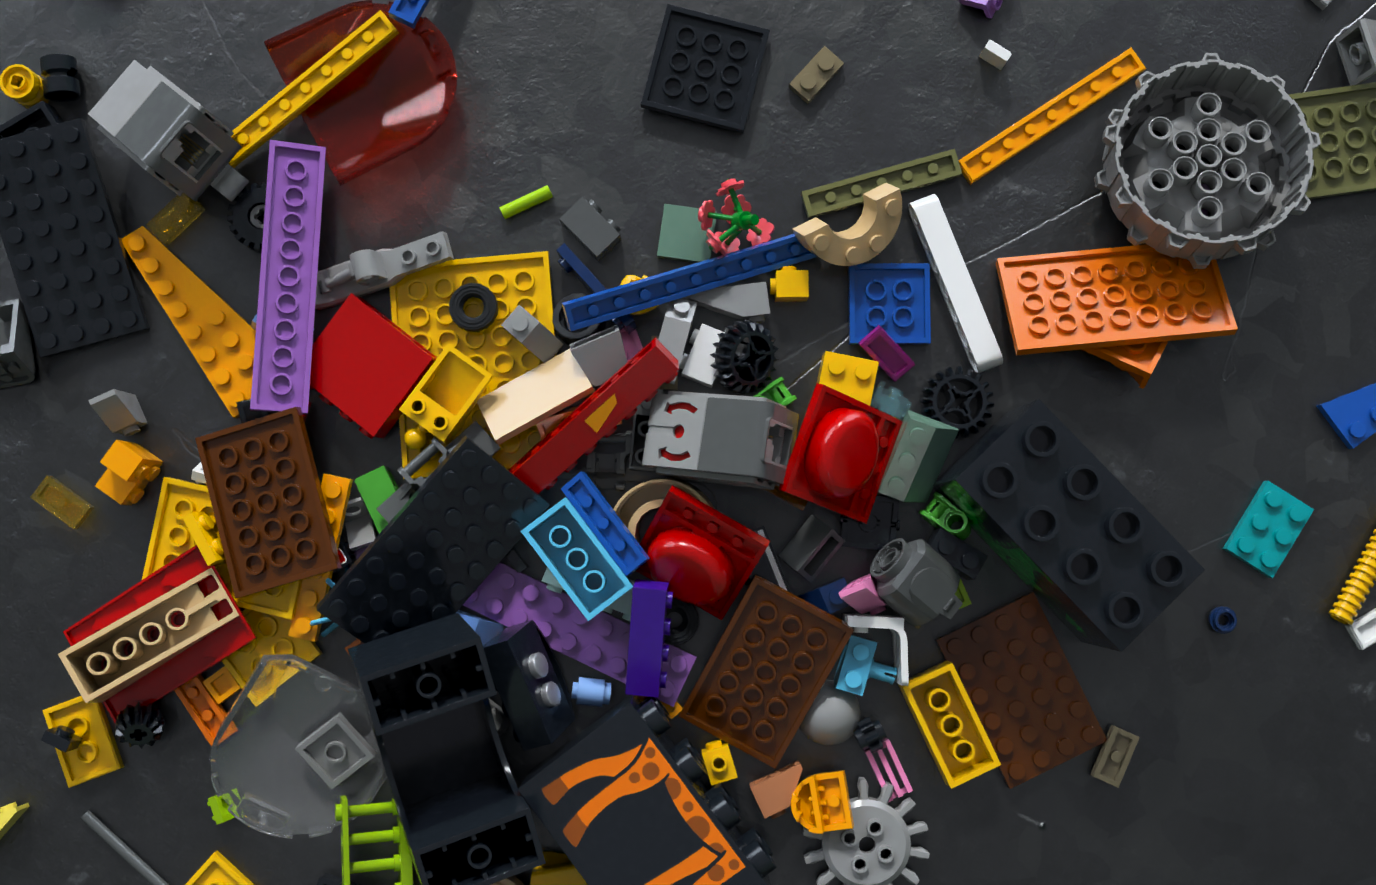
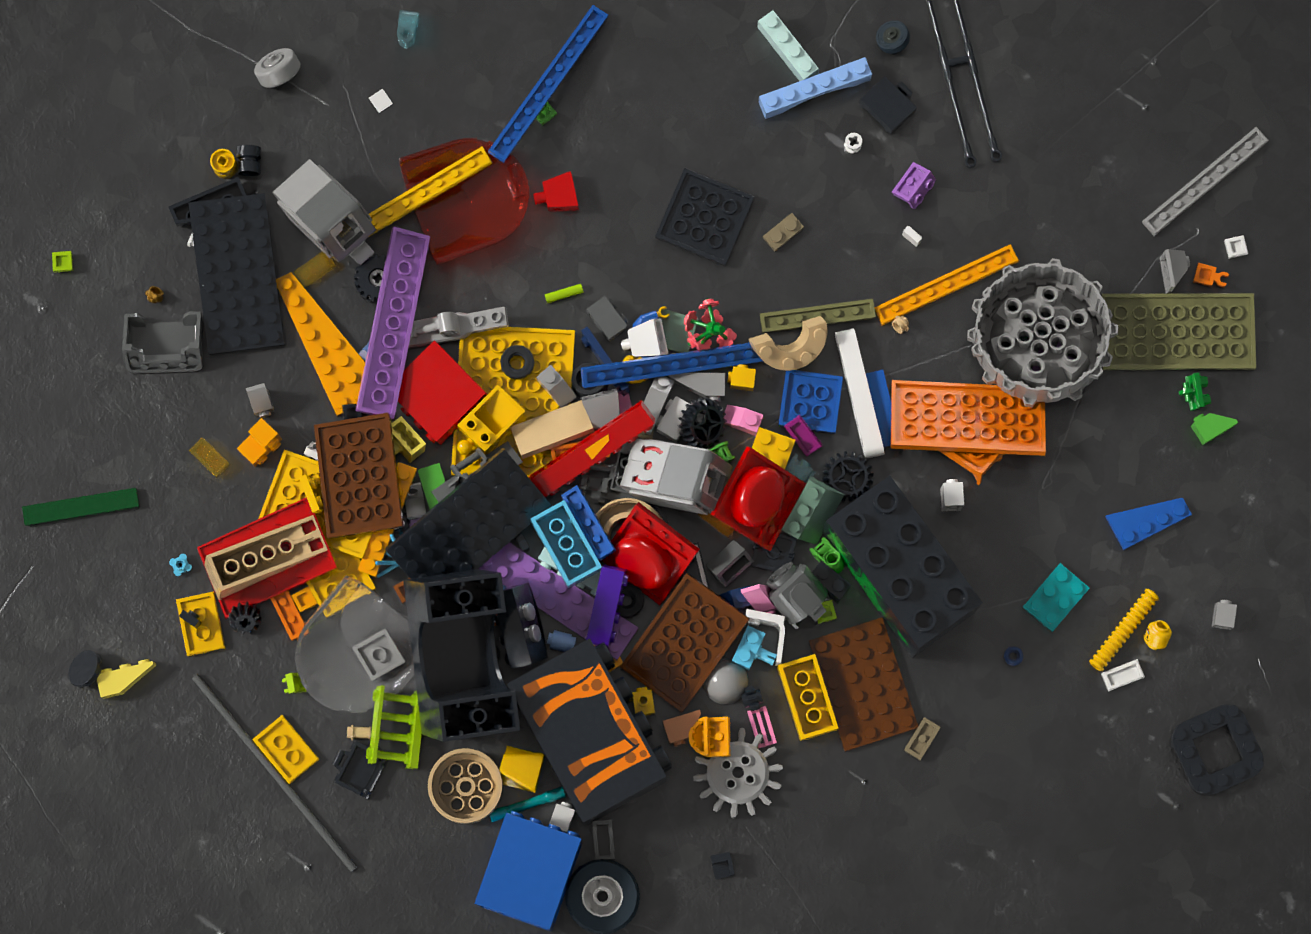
camera: 10 degrees right, 5 degrees down
none -> medium azure plate [169,554,192,576]
none -> tan pin [347,725,371,740]
none -> light yellow brick [391,416,426,463]
none -> red torso [533,171,579,212]
none -> white torso [621,306,676,359]
none -> bright pink slope [723,405,763,436]
none -> blue tile [866,370,891,448]
none -> tan plate [892,316,909,334]
none -> white brick [940,479,964,511]

